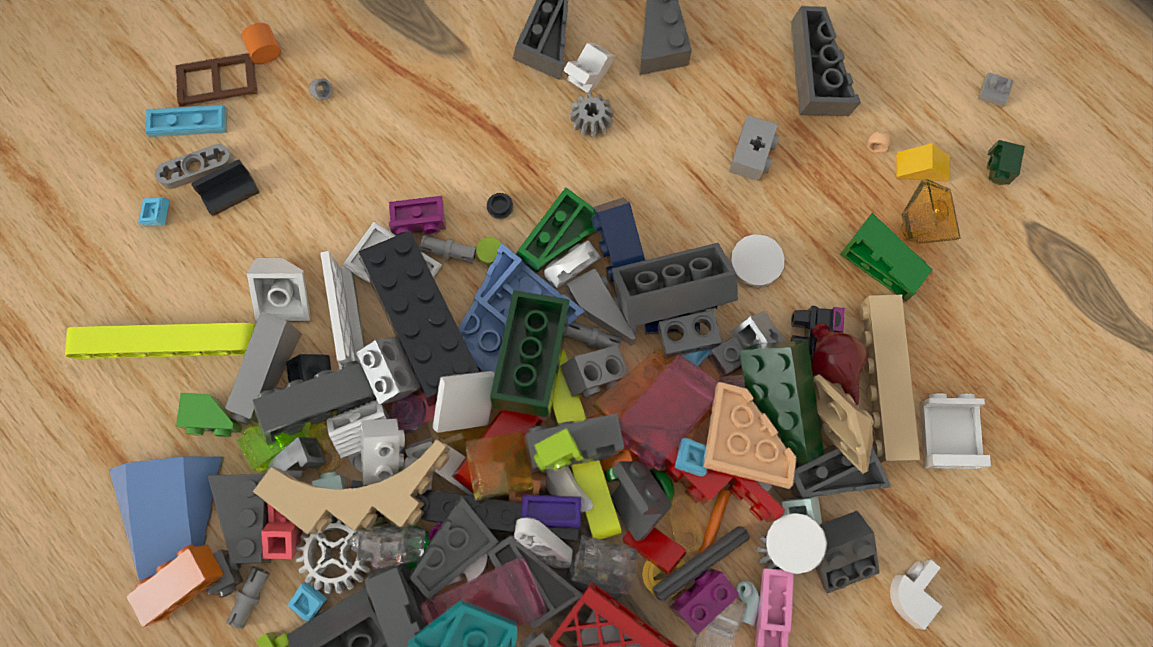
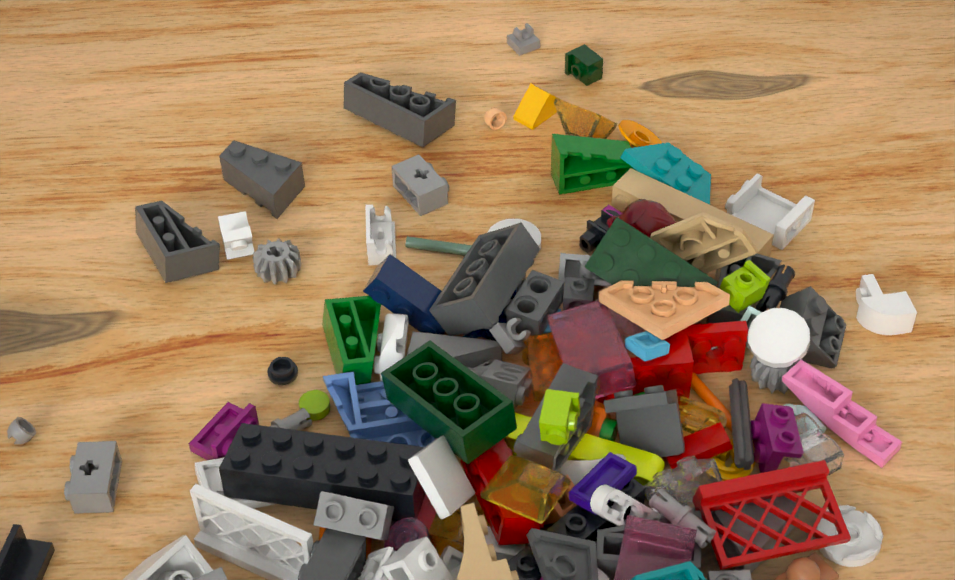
camera: 50 degrees left, 30 degrees down
none -> light grey brick [64,441,122,514]
none -> white hinge [365,205,396,265]
none -> sand green bar [405,236,472,255]
none -> light grey tile [489,318,531,354]
none -> light orange dish [618,120,662,148]
none -> teal wing [620,142,711,205]
none -> light grey pin [649,488,716,548]
none -> lime brick [719,260,771,313]
none -> black pin [755,265,795,312]

